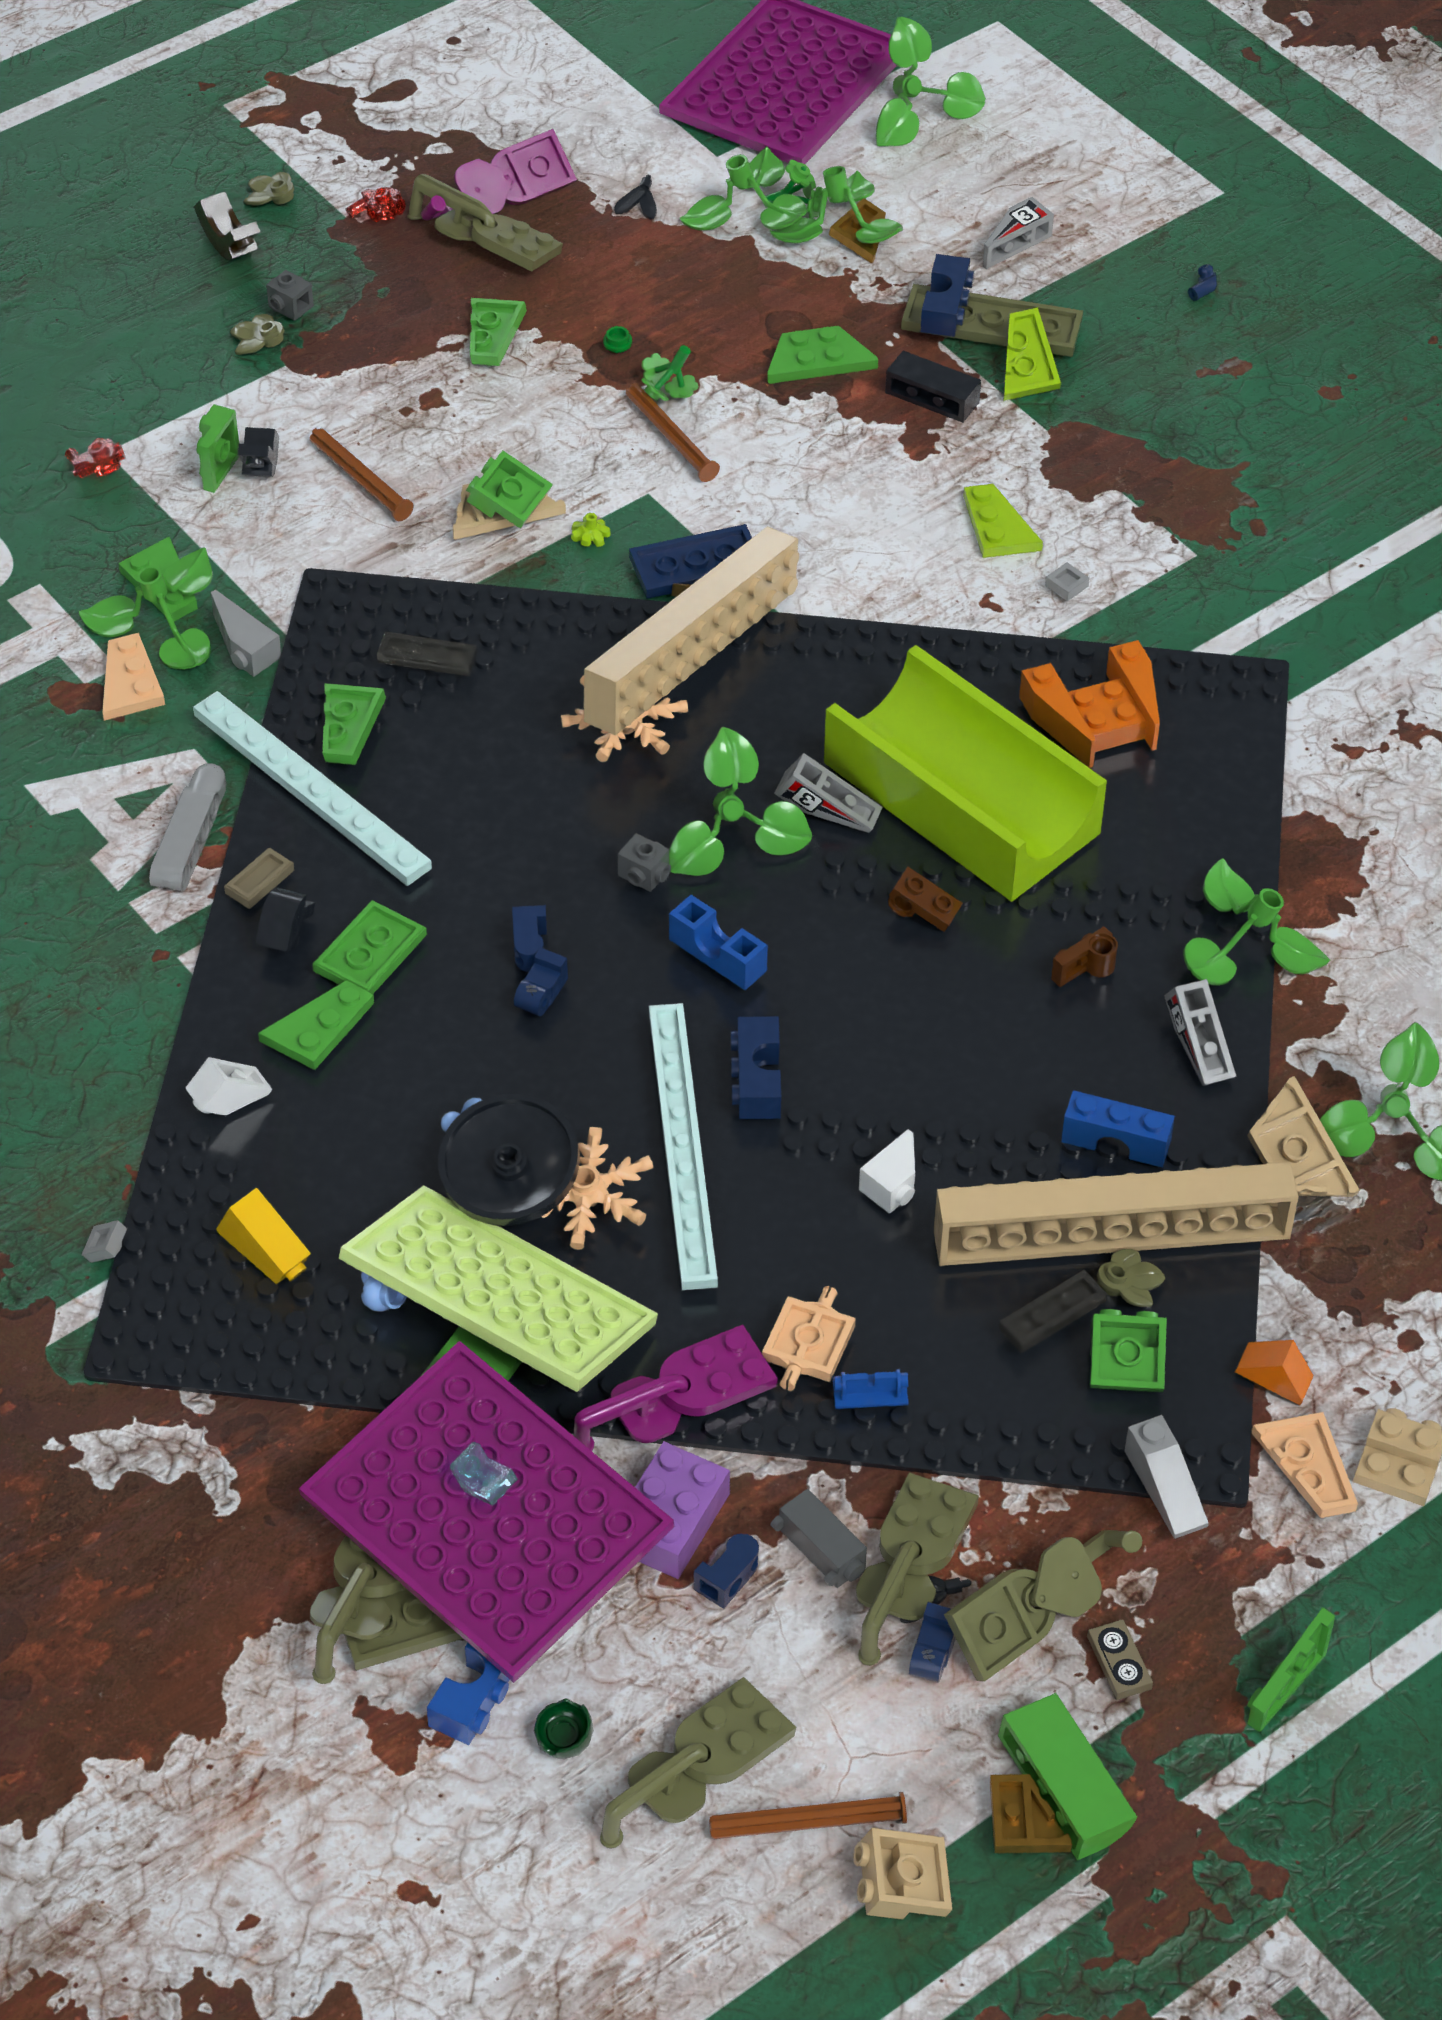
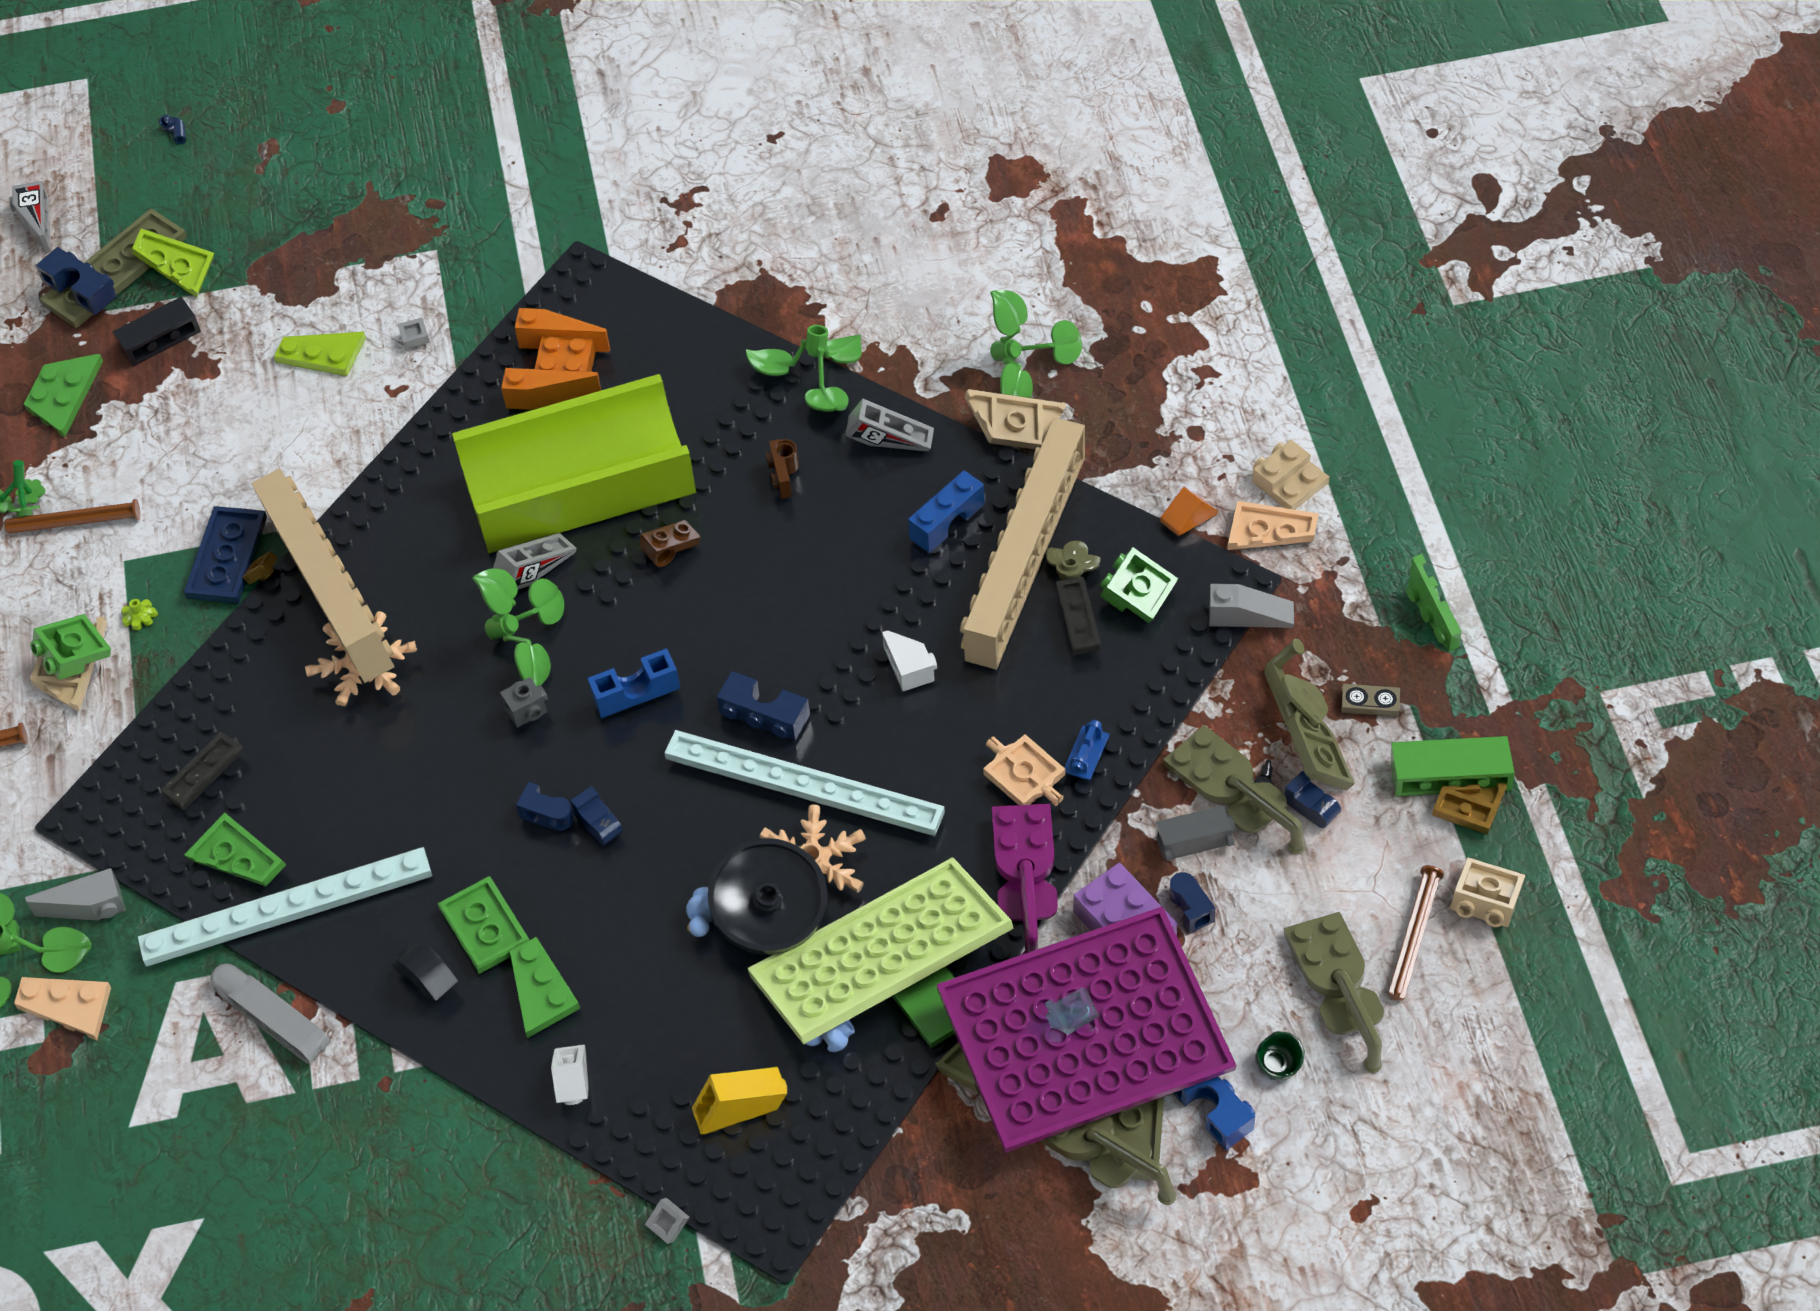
camera: 60 degrees left, 5 degrees up
dark tan tile [224,848,294,909] -> none

